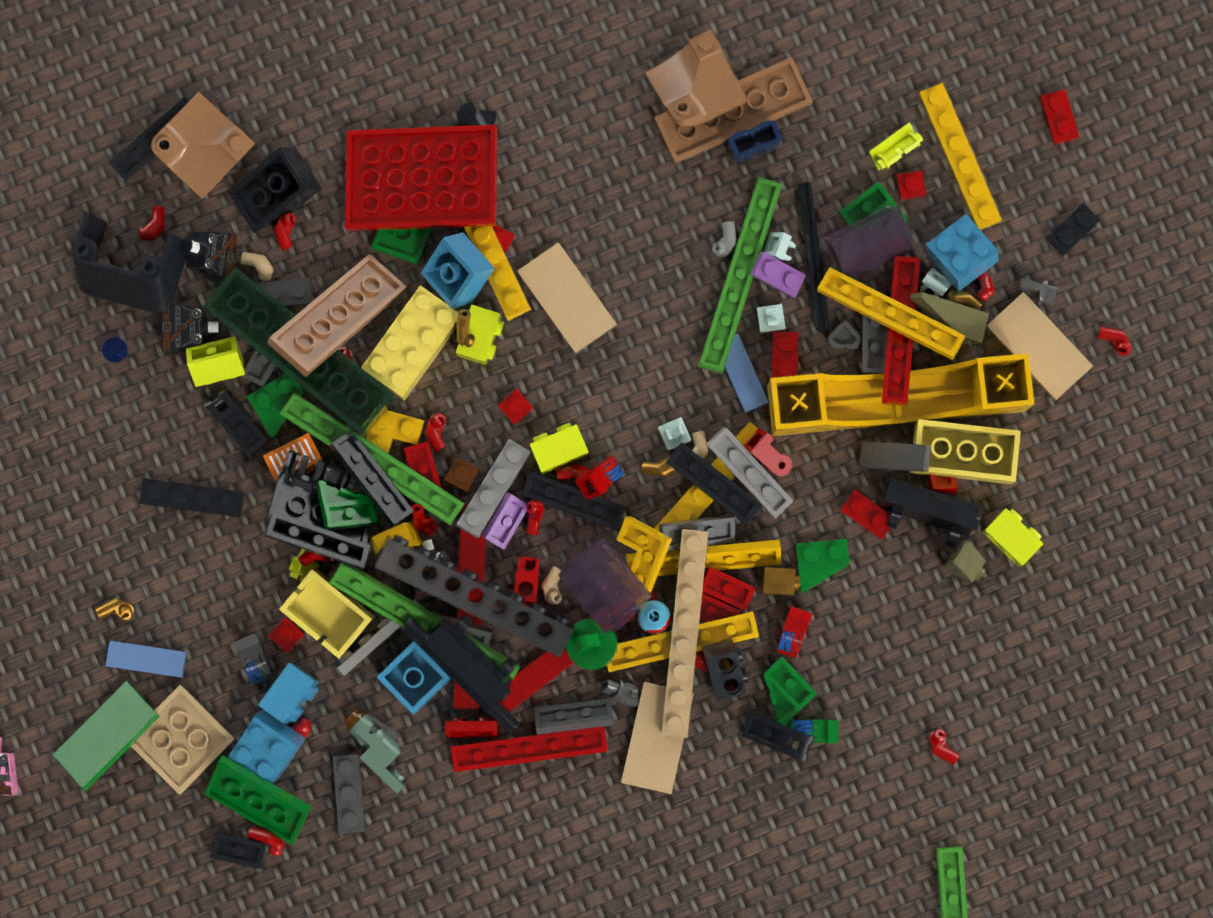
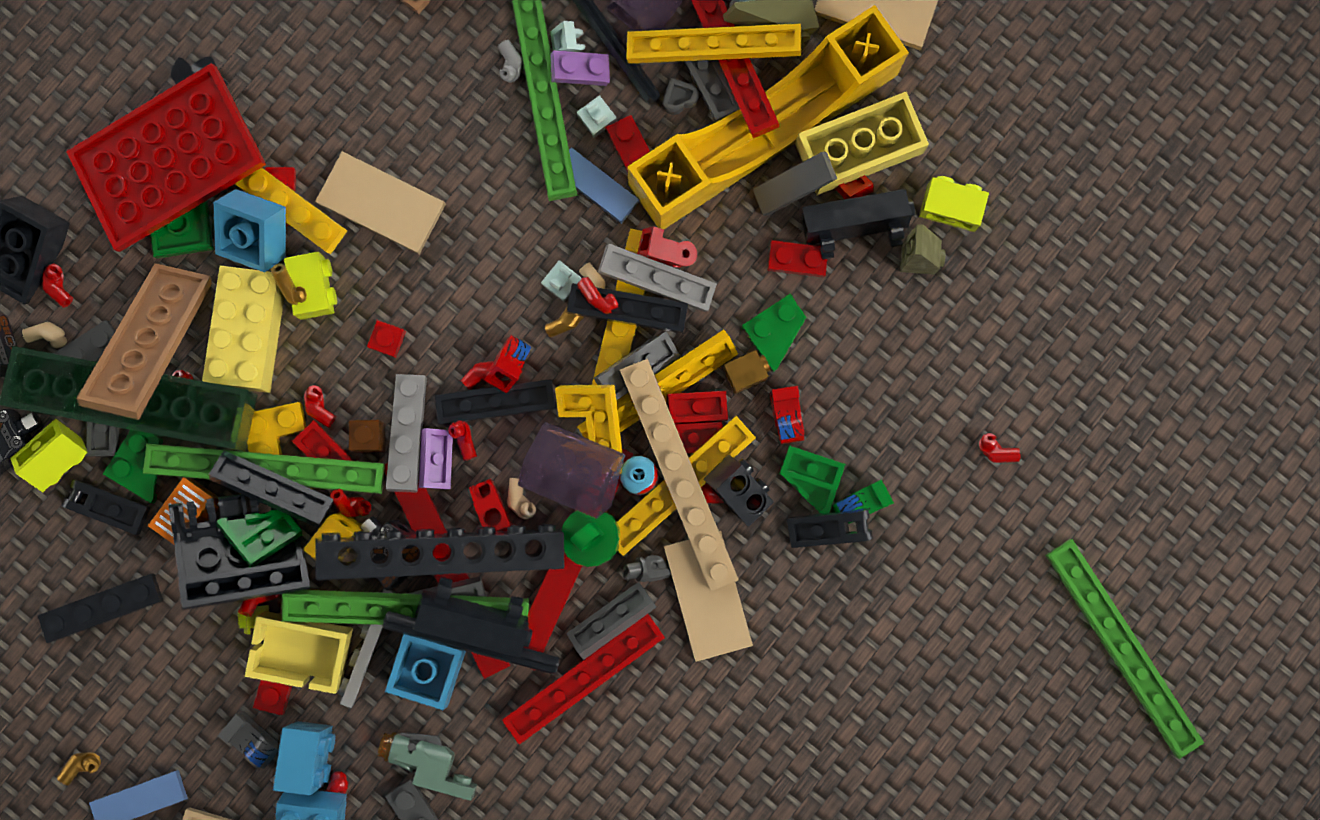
camera: 30 degrees left, 0 degrees up
red plate [445,718,498,738] -> none
neon yellow brick [530,423,589,474] -> none
none -> red arm [577,277,619,314]

